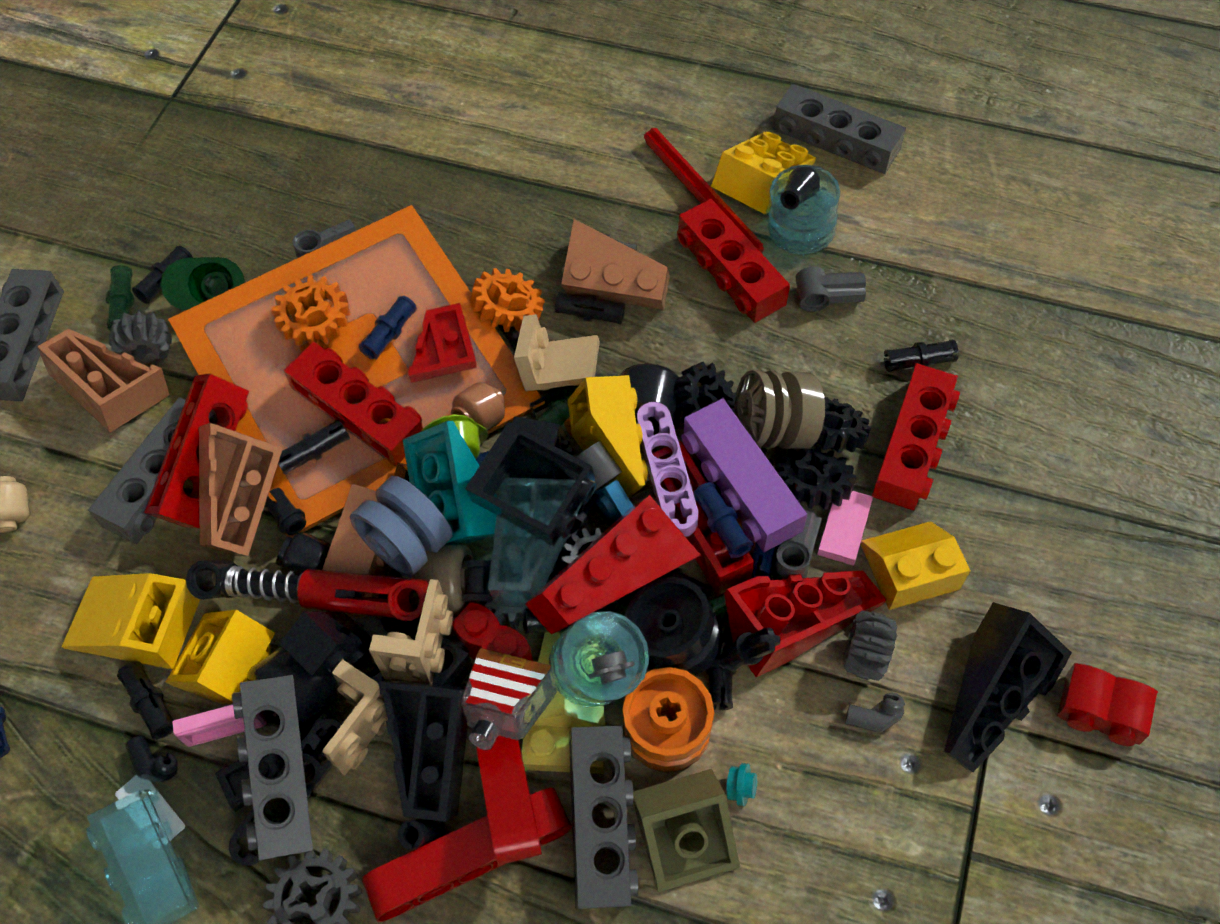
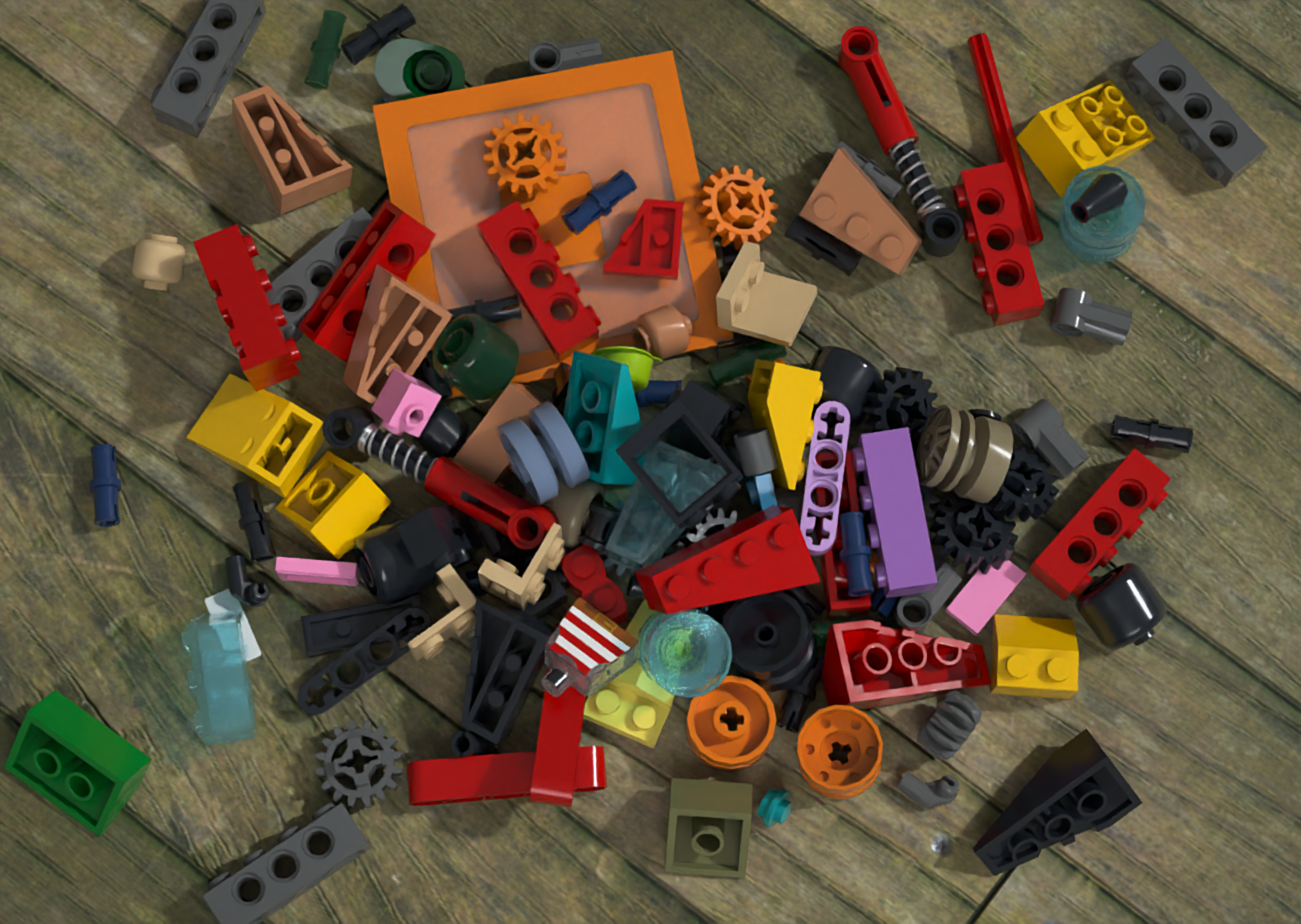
camera: 15 degrees right, 15 degrees up
dark grey gear [109,310,172,365] -> none
dark grey brick [232,675,313,860] -> none
dark grey brick [569,726,638,909] -> none
flat silver plate [588,651,635,684] -> none
black axle [719,627,781,671] -> none
red brick [1057,663,1158,746] -> none
none -> red wedge [193,224,302,392]
none -> bright pink brick [371,369,442,437]
none -> clear green head [431,313,520,400]
none -> orange wheel [797,705,883,800]
none -> piece [838,26,963,257]
none -> dark grey piece [1011,399,1089,480]
none -> black head [1076,563,1167,650]

